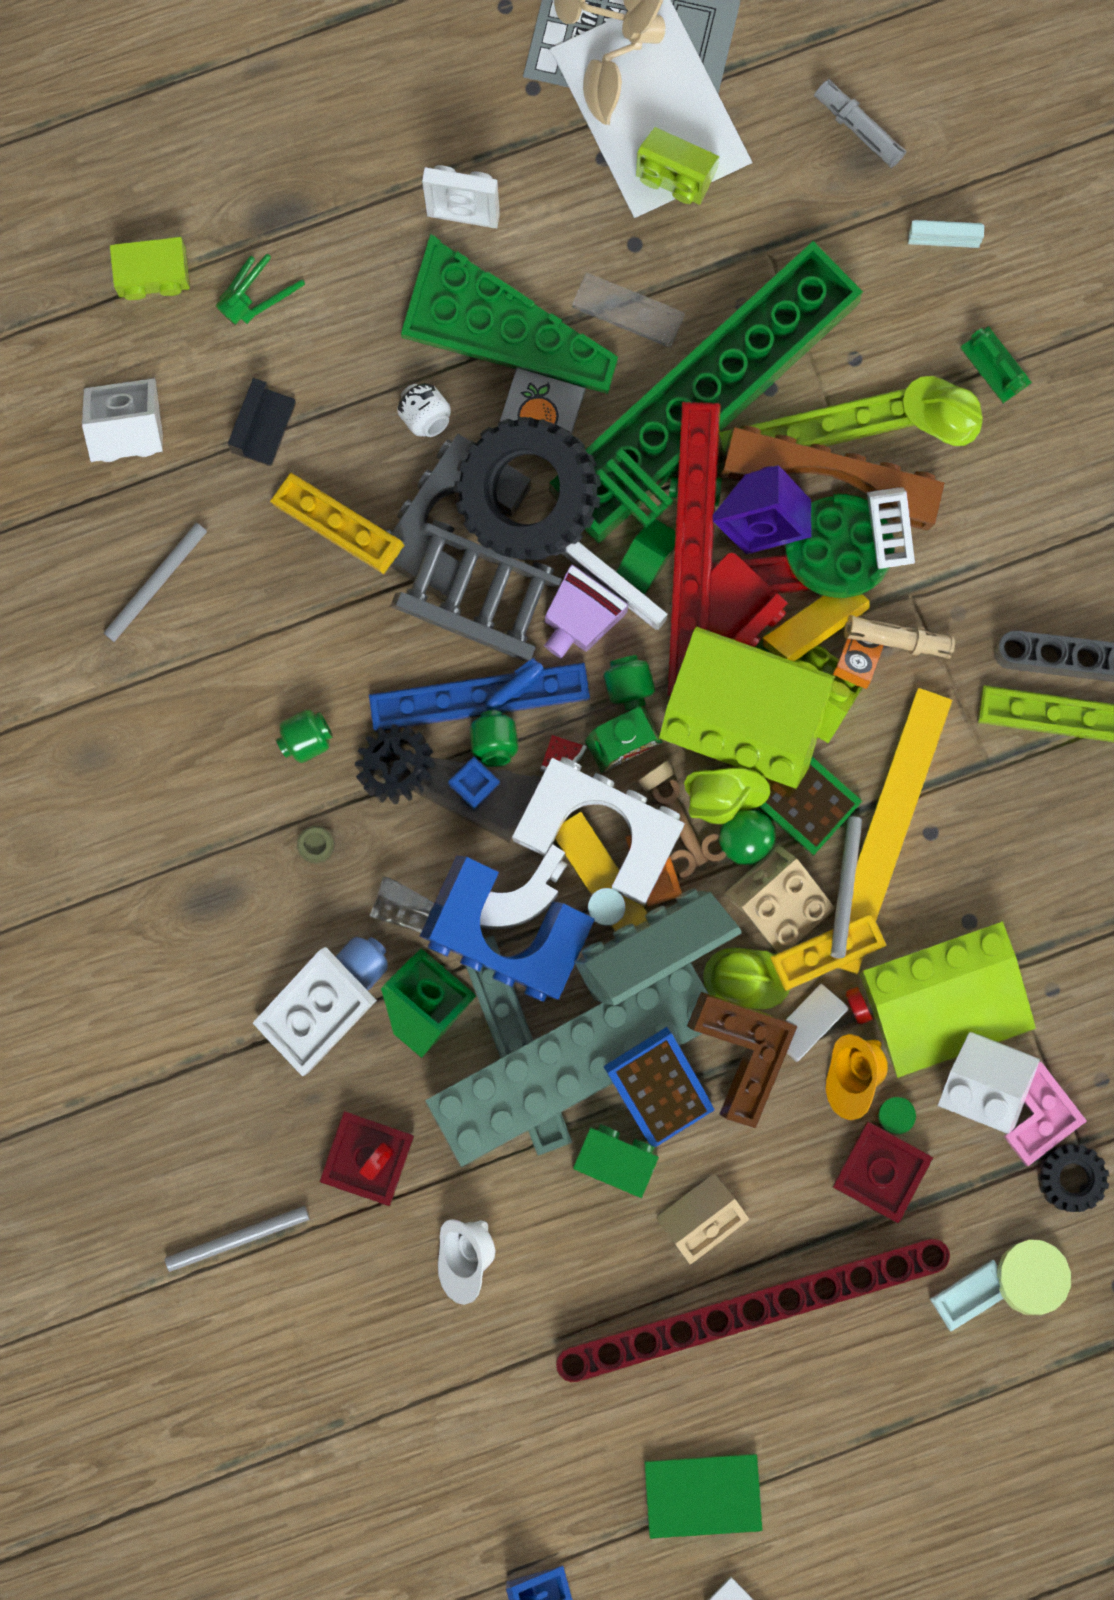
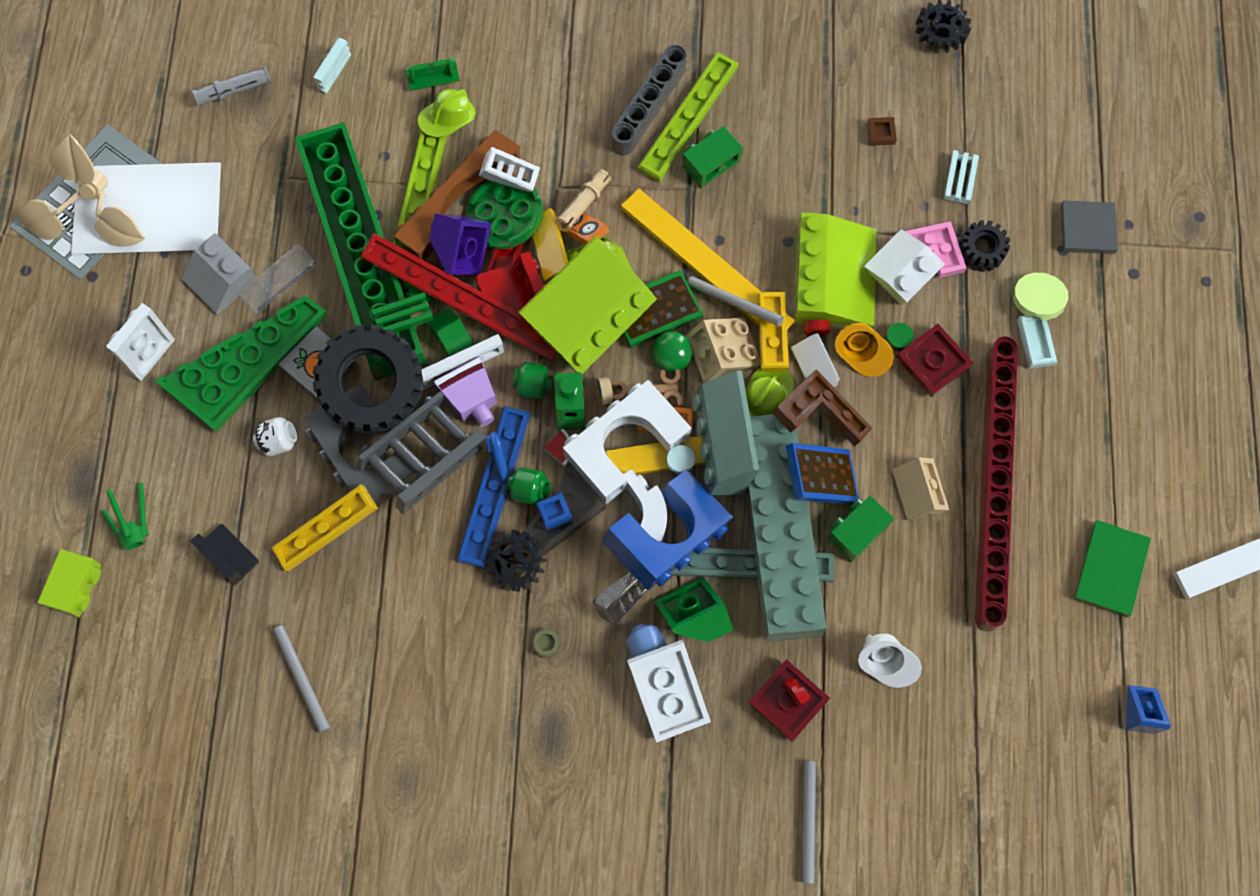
camera: 70 degrees left, 10 degrees down
white slope [82,378,163,462] -> none
green head [276,709,333,763] -> none
lime slope [636,127,720,205] -> none
lime piece [684,768,770,824] -> none
none -> light grey slope [181,233,257,315]
none -> green brick [682,126,743,188]

